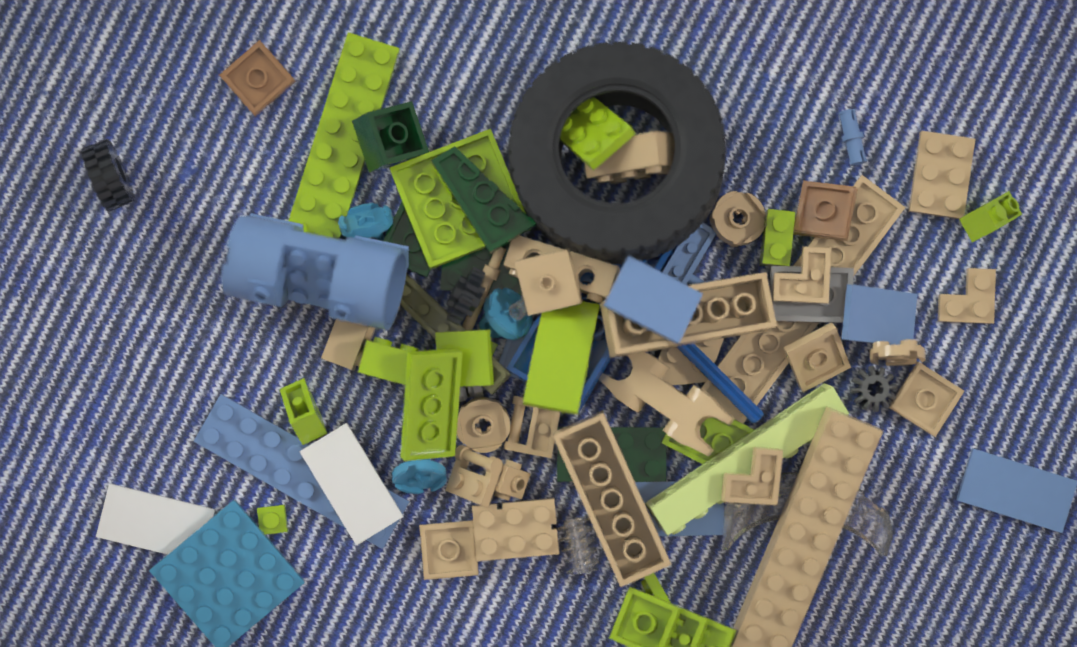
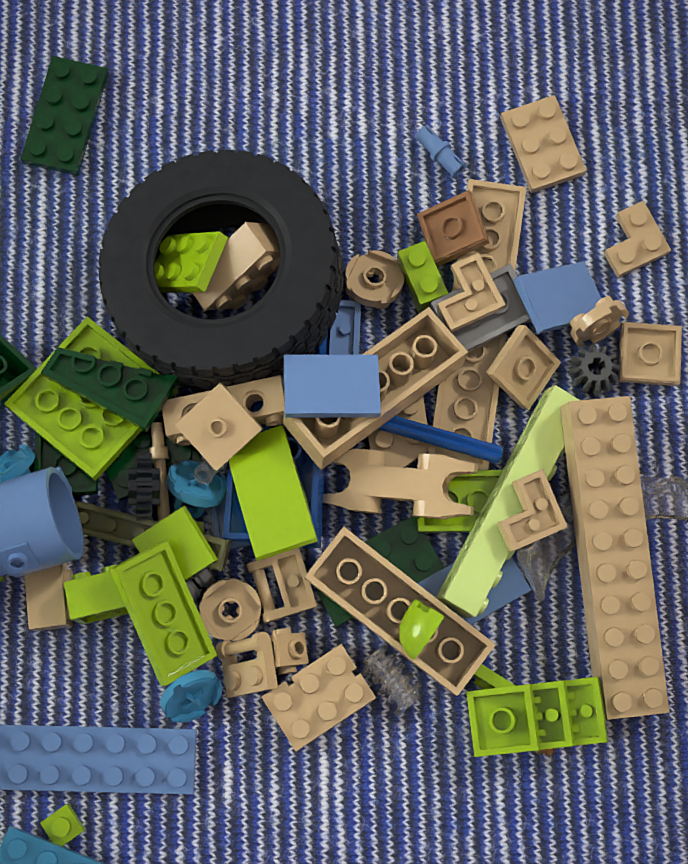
camera: 30 degrees left, 10 degrees down
lime slope [279,378,327,445] -> none
white tile [299,423,404,545] -> none
tan plate [419,520,479,580] -> none
lime slope [959,191,1022,243] -> none
none -> lime brick [399,599,445,660]

